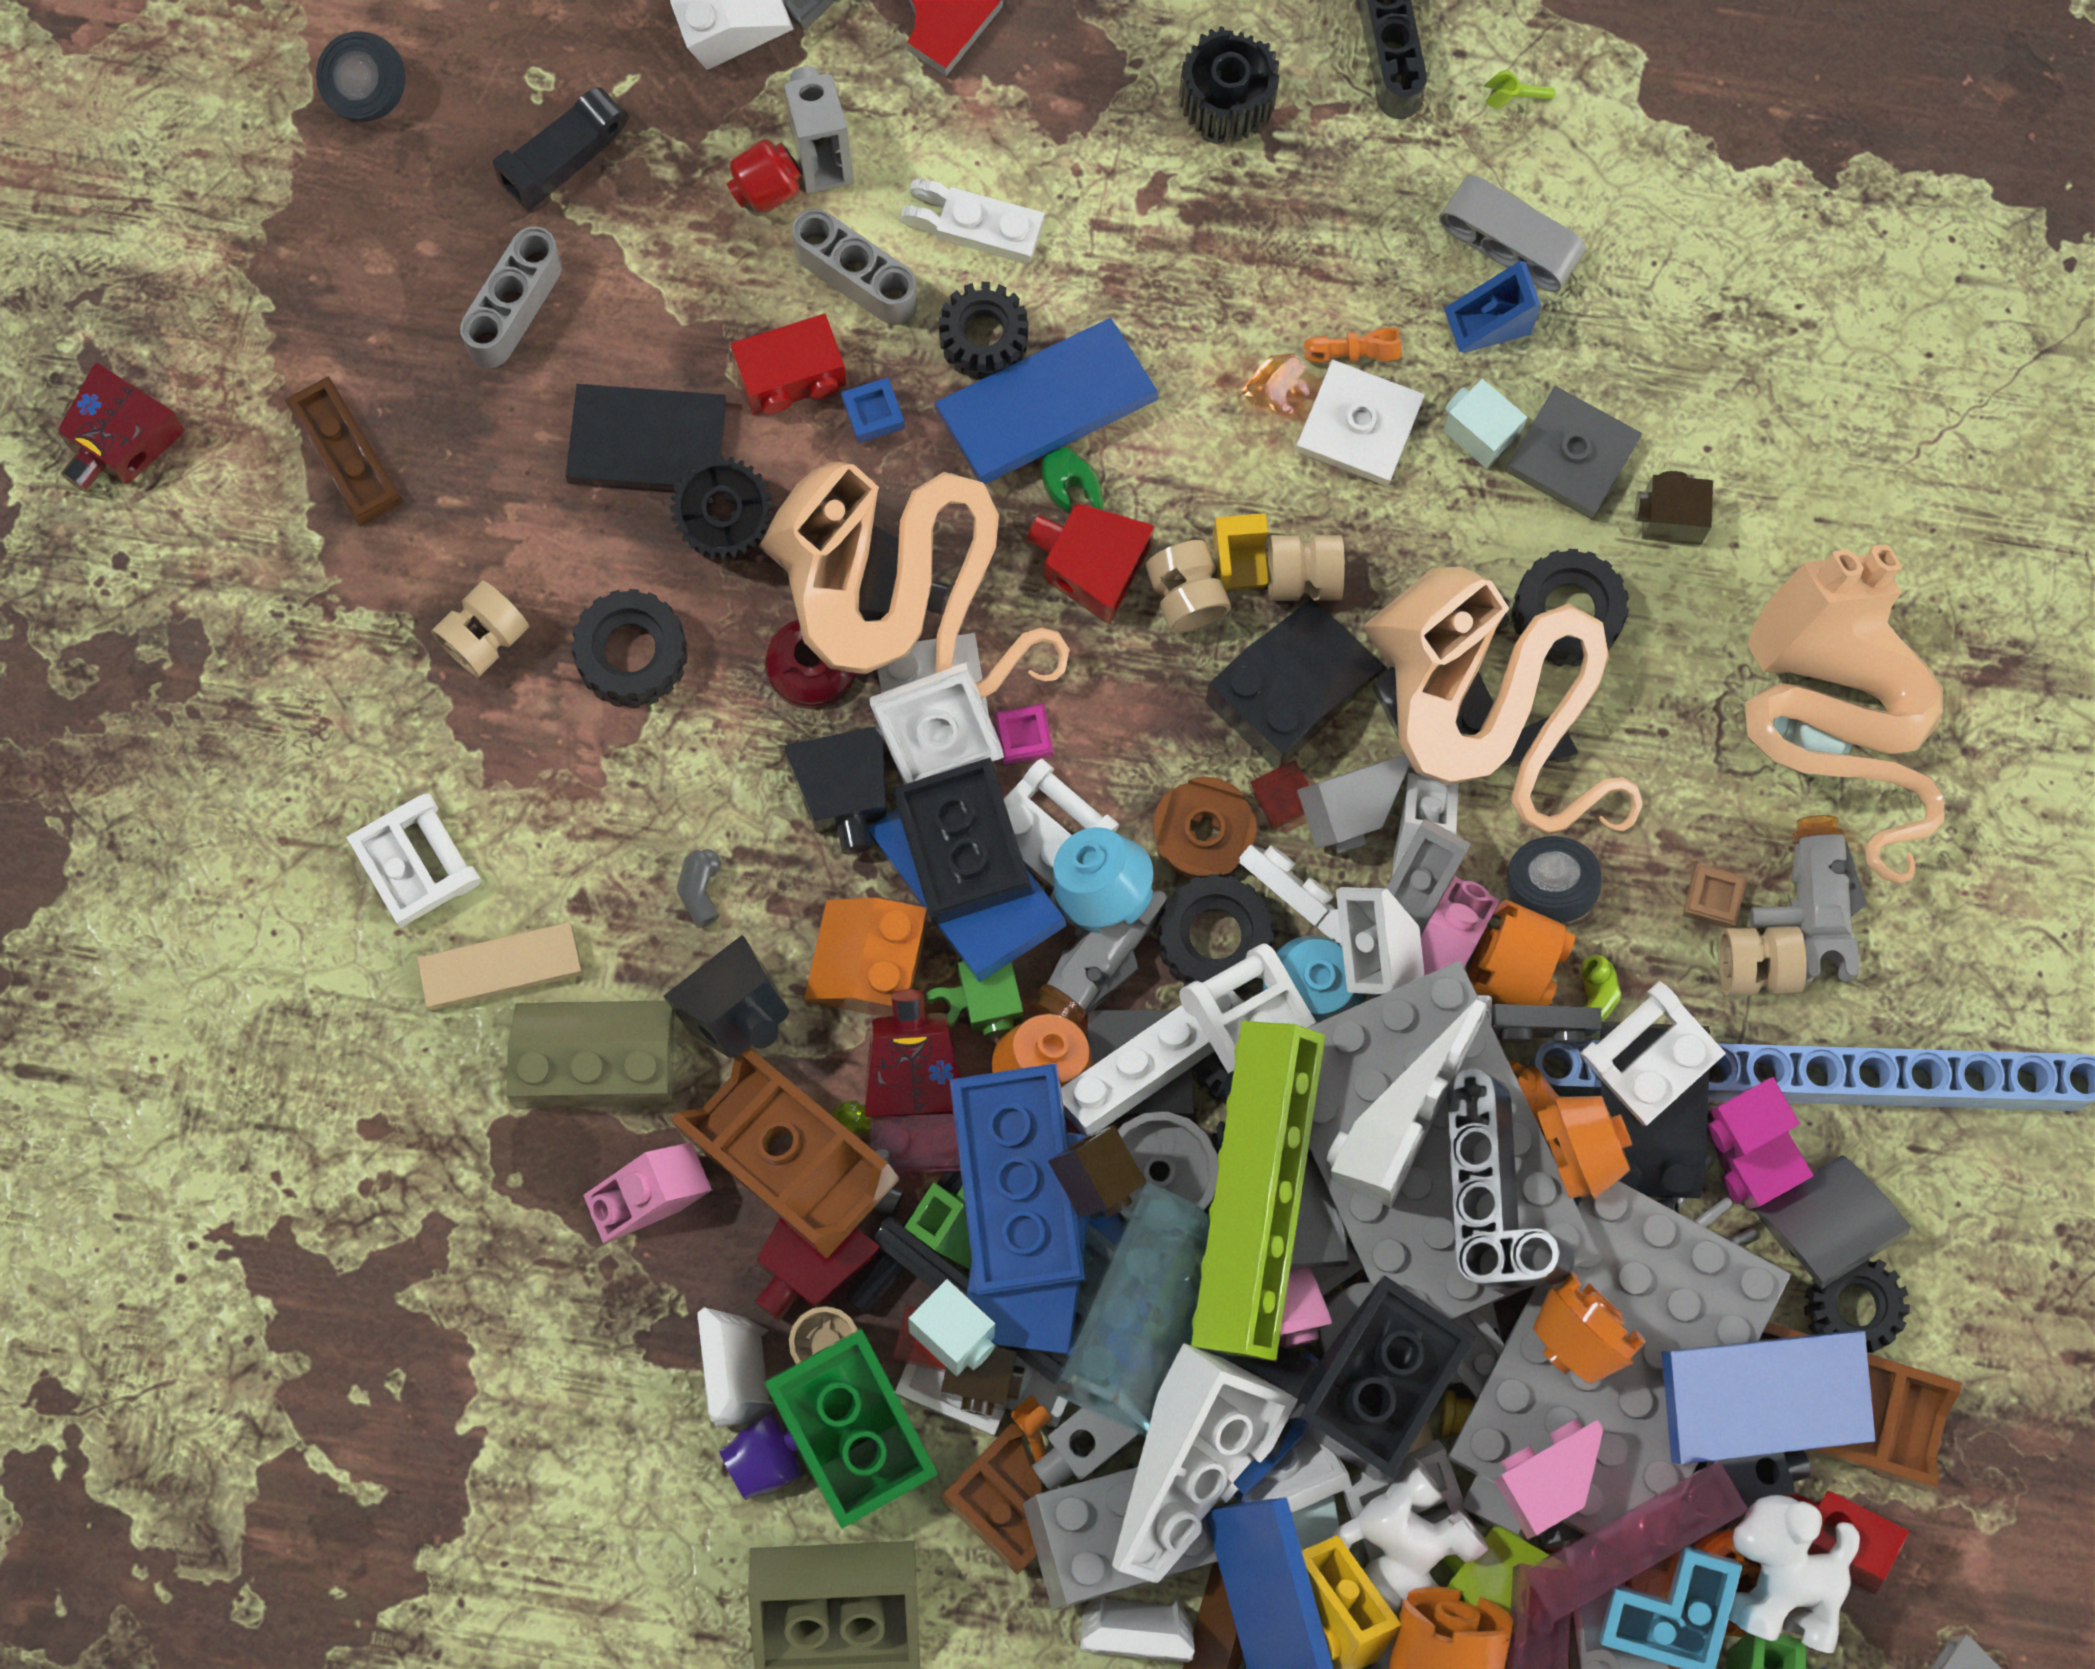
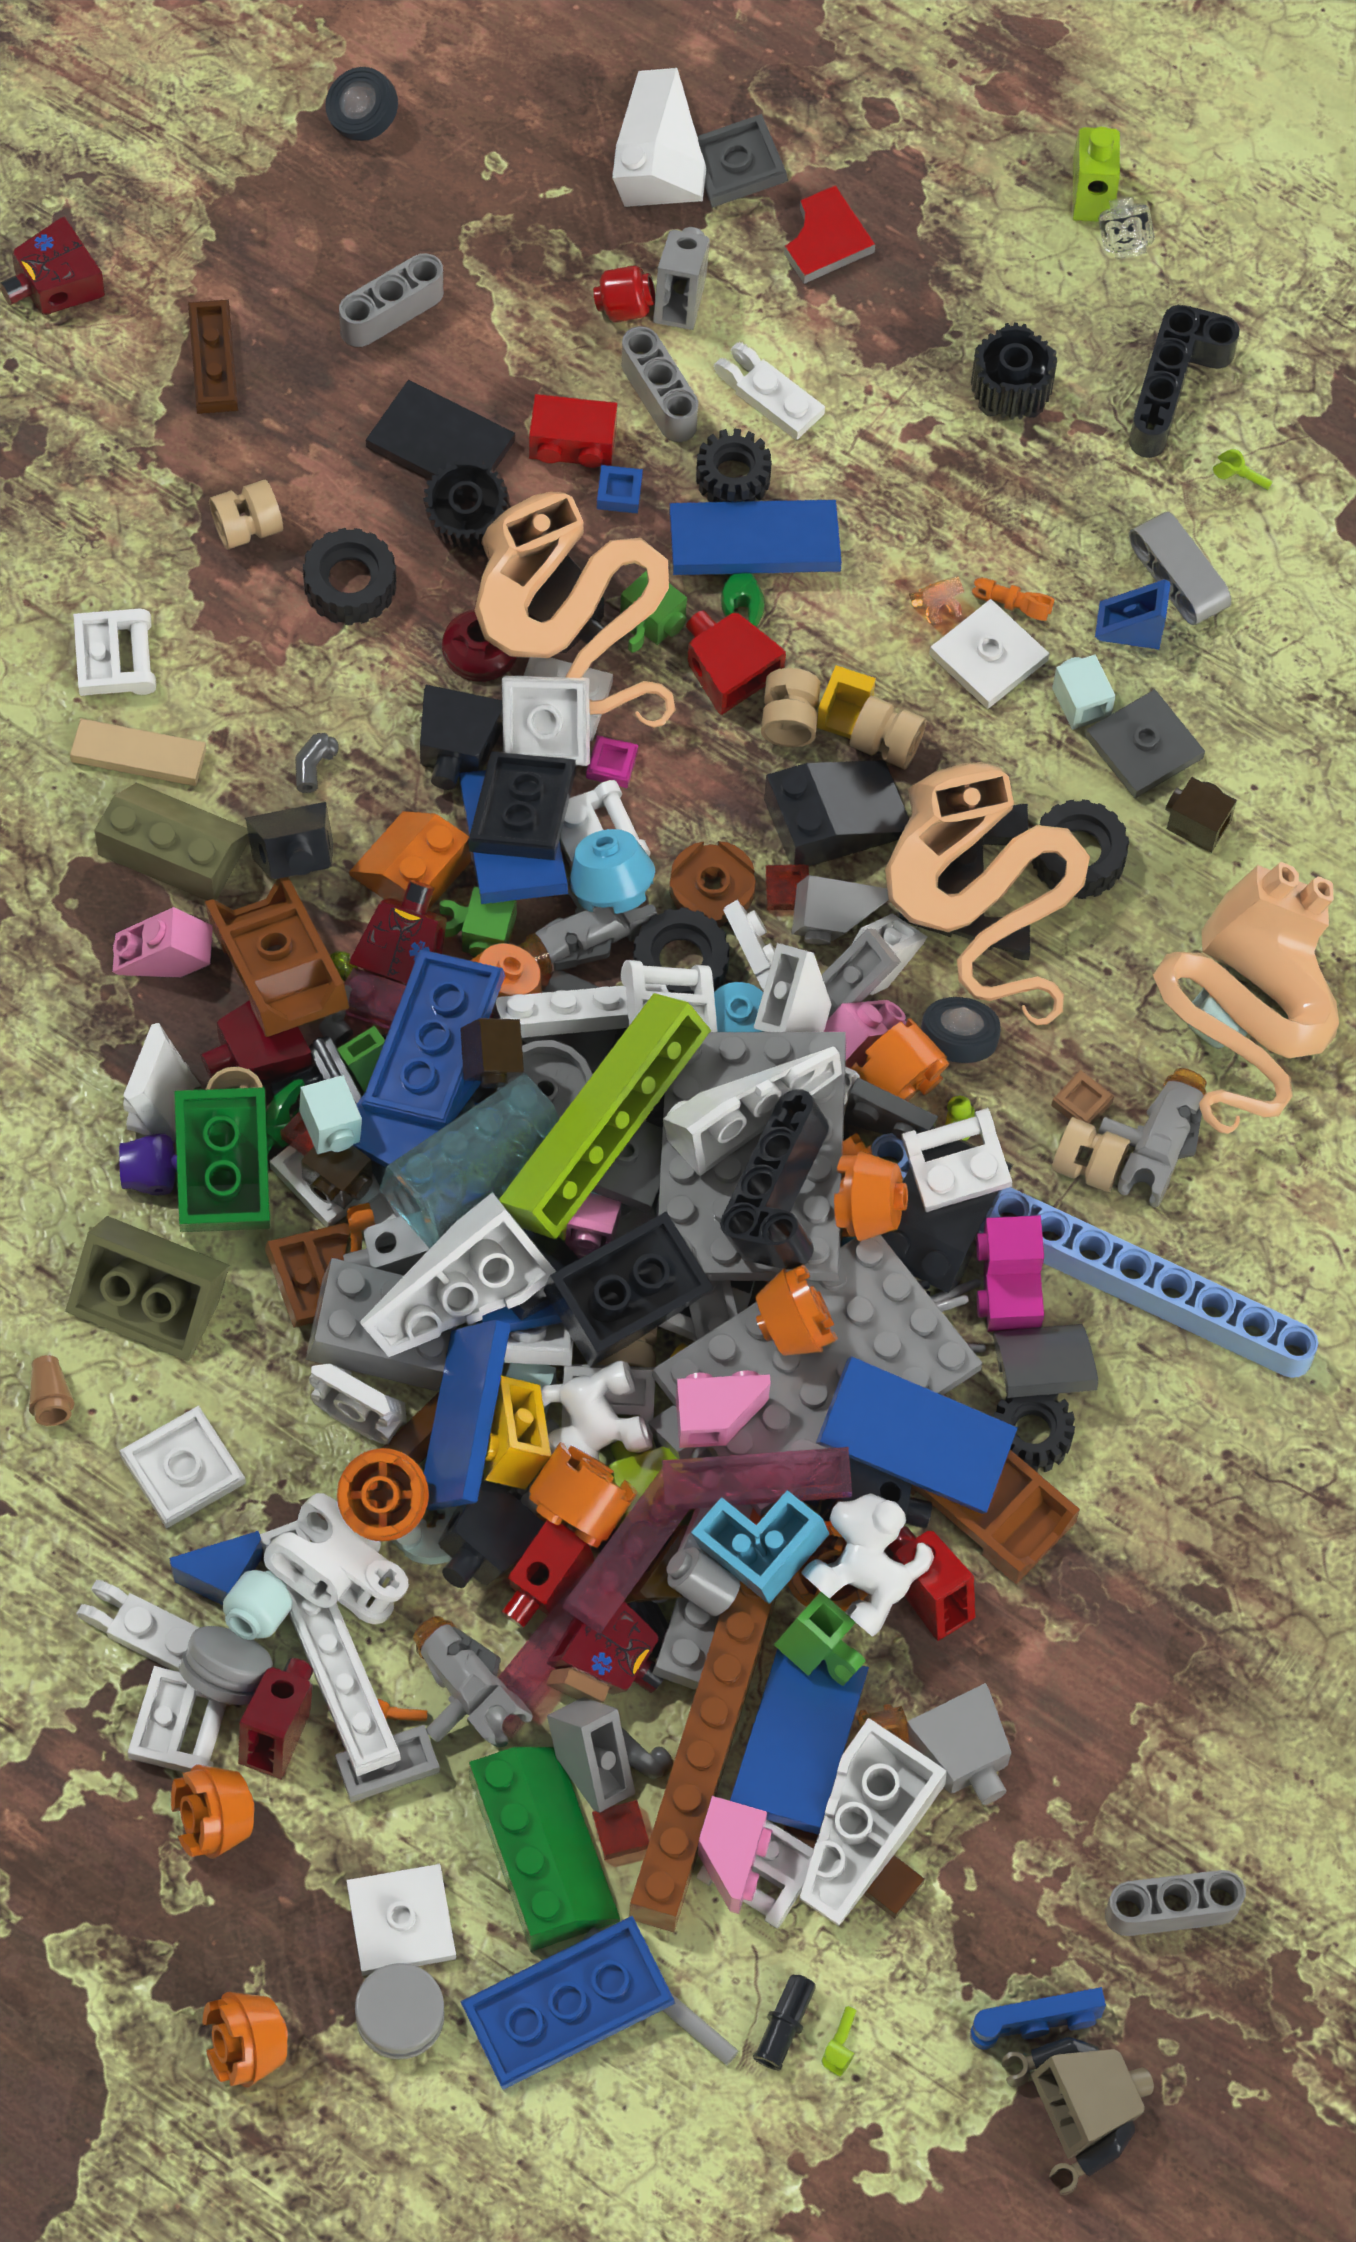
camera: 25 degrees right, 10 degrees down
black leg [492,87,629,212] -> none
none -> green hand [266,1079,307,1154]
none -> bright green brick [620,570,687,653]

